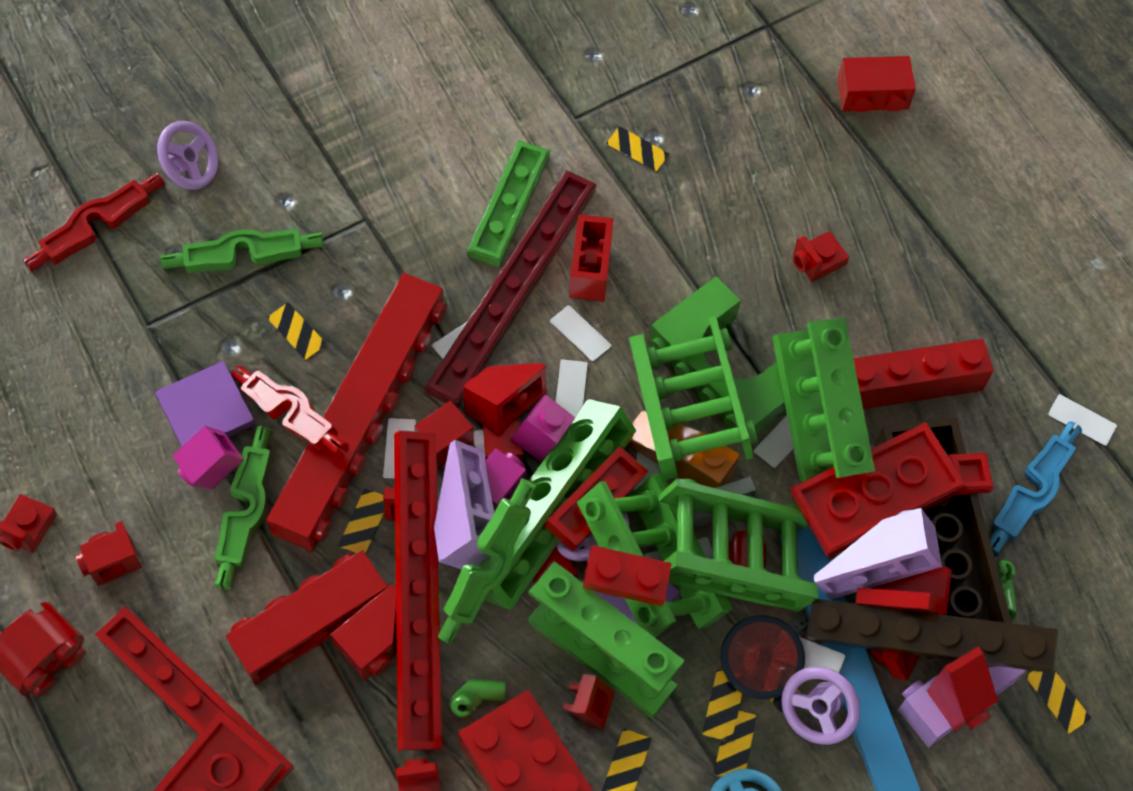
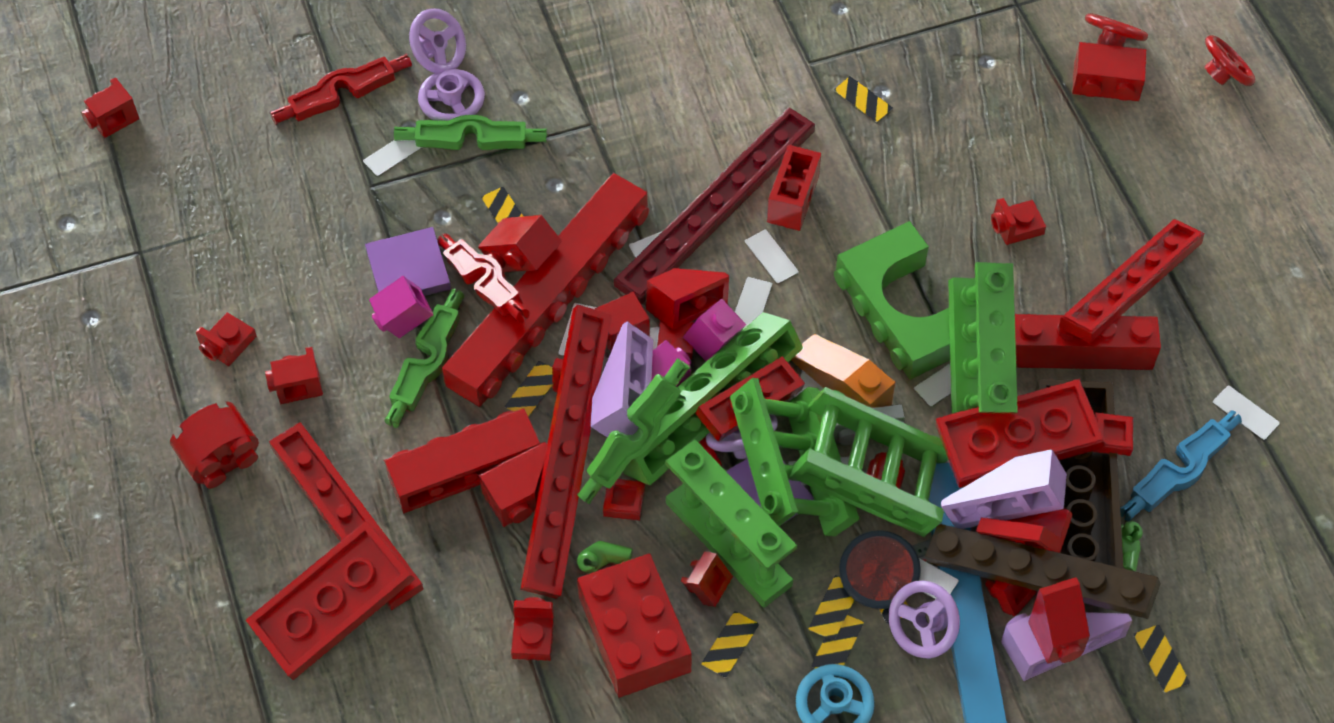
camera: 15 degrees right, 5 degrees down
bright green tile [467,140,550,268] -> none
red plate [582,545,672,606] -> none
bright green fence [629,316,758,481] -> none
none -> white sticker [363,140,422,176]
none -> lavender piece [418,69,485,121]
none -> red brick [478,215,562,272]
none -> red tile [603,479,645,521]
none -> red tile [1059,219,1205,343]
none -> red piece [1085,13,1148,47]
none -> red piece [1205,35,1256,86]

